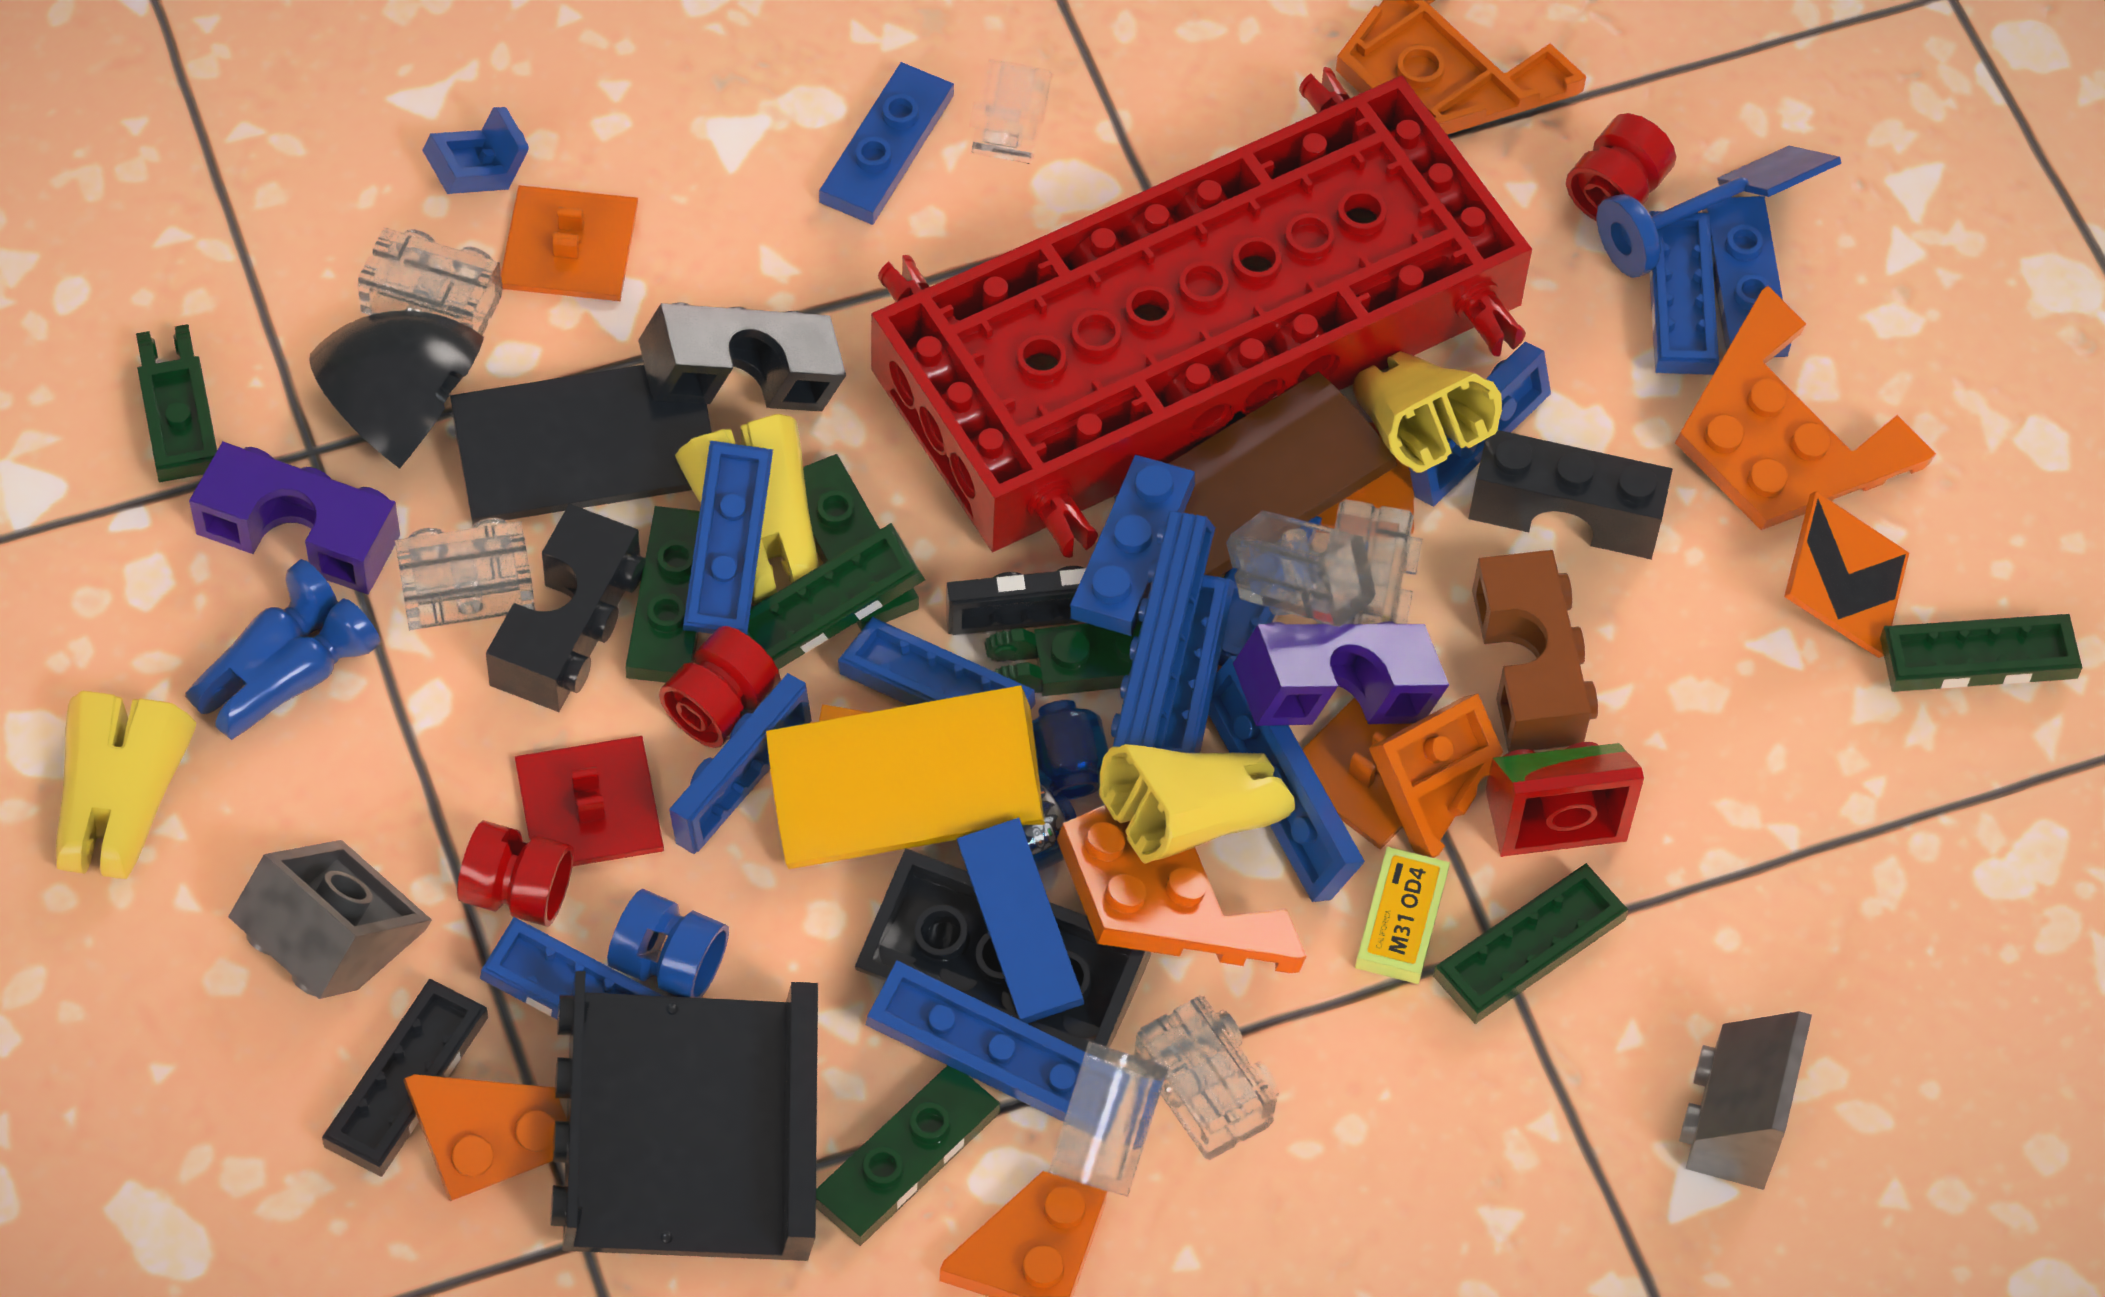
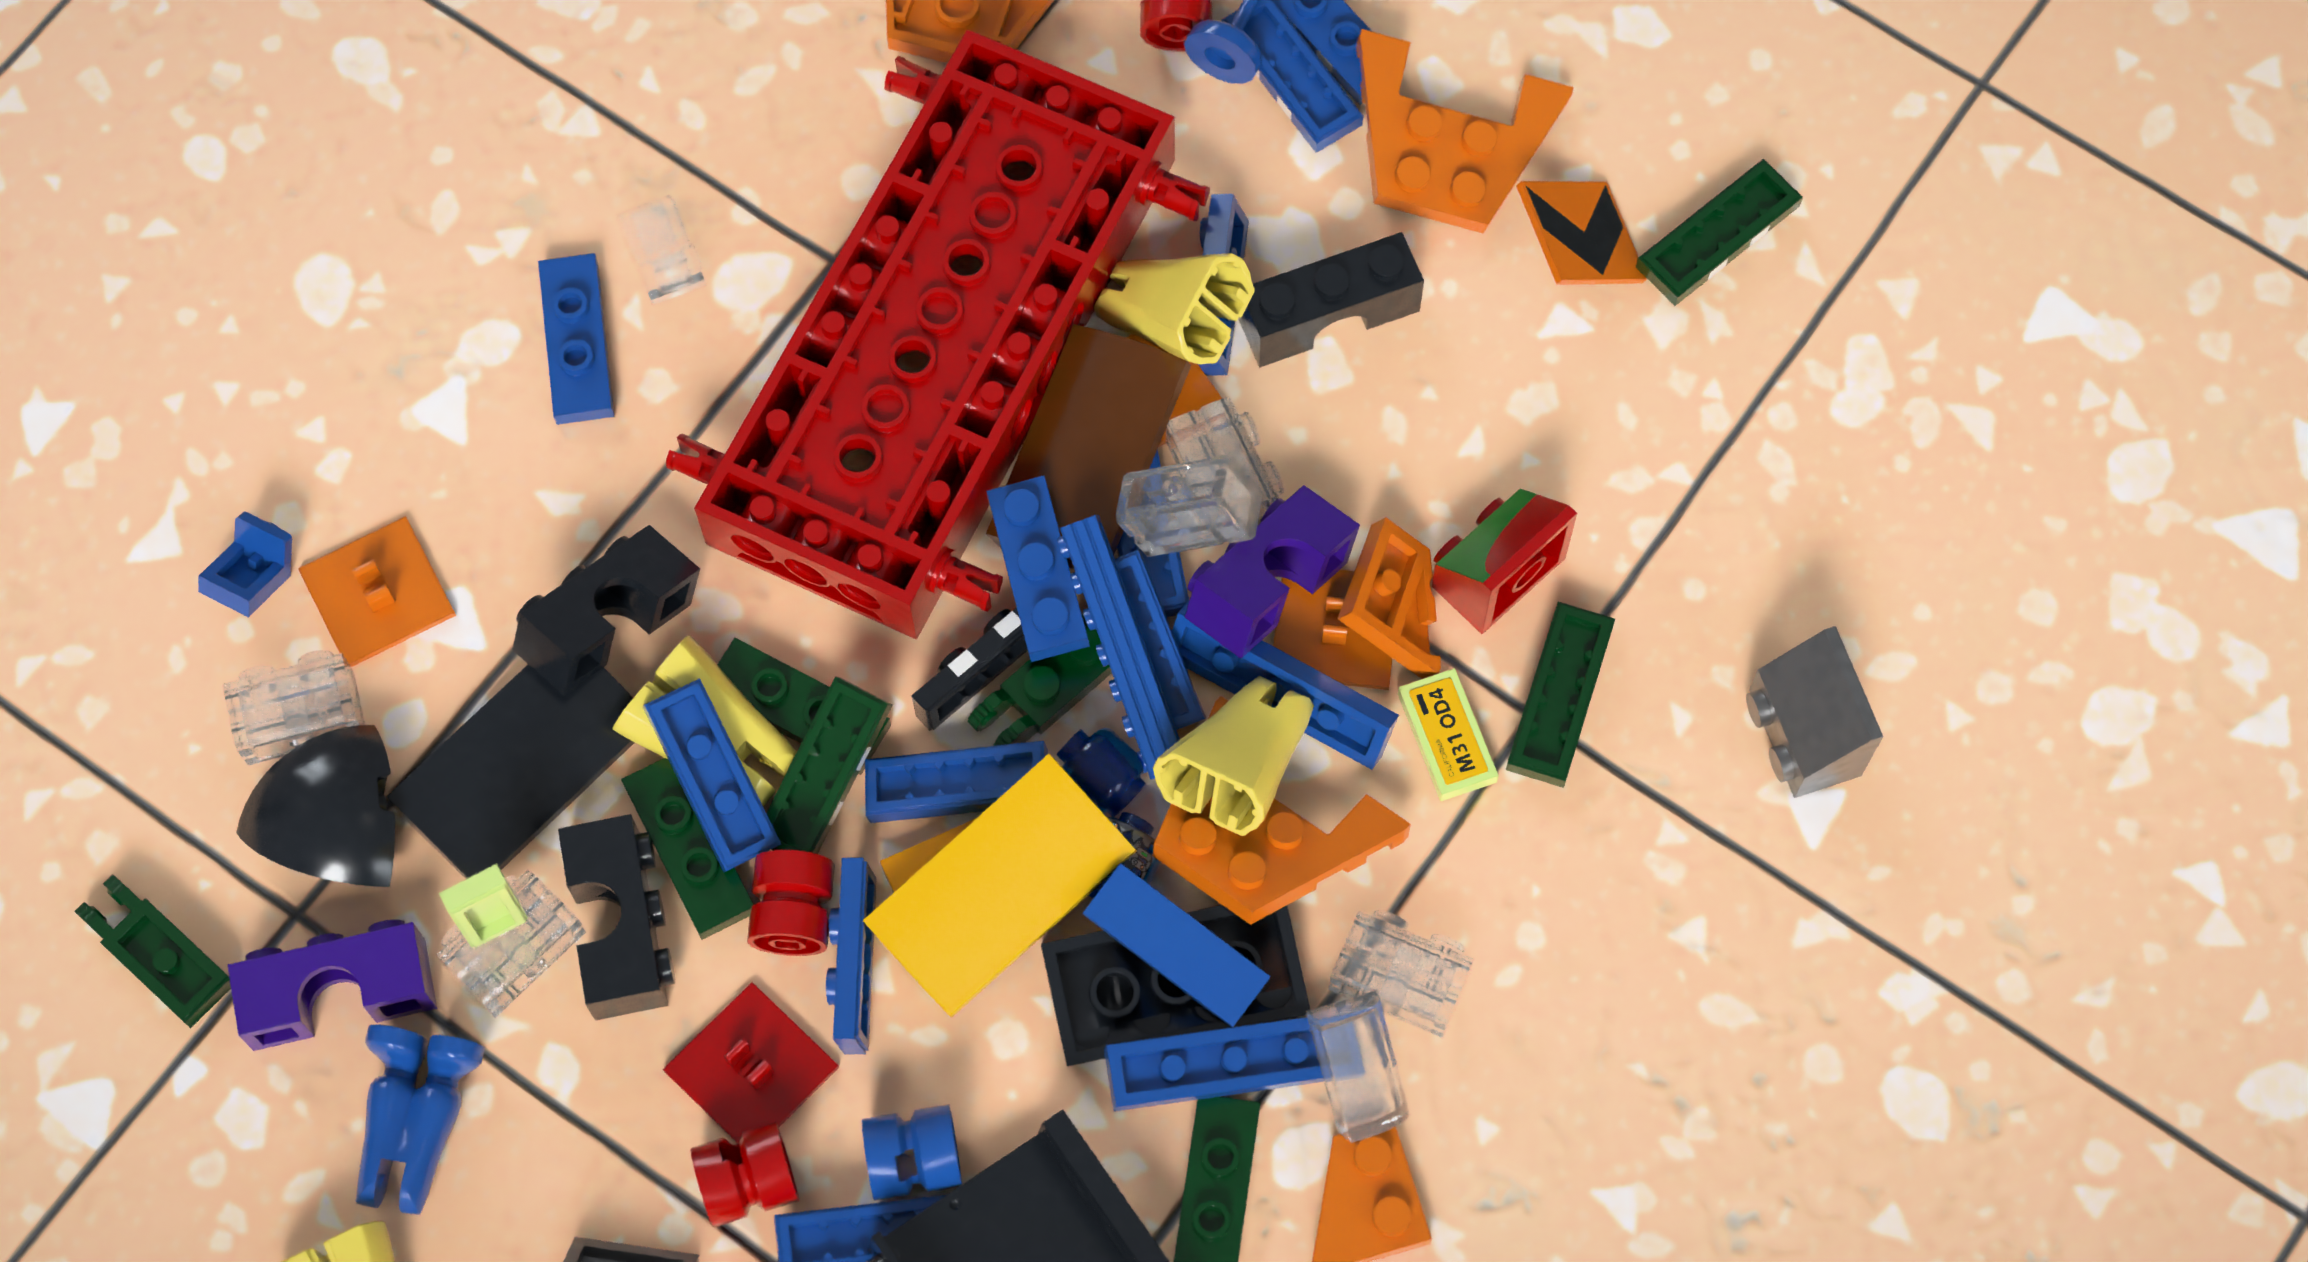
camera: 30 degrees left, 10 degrees up
dark orange arch [1472,550,1598,753] -> none
none -> yellowish green tile [438,864,528,948]

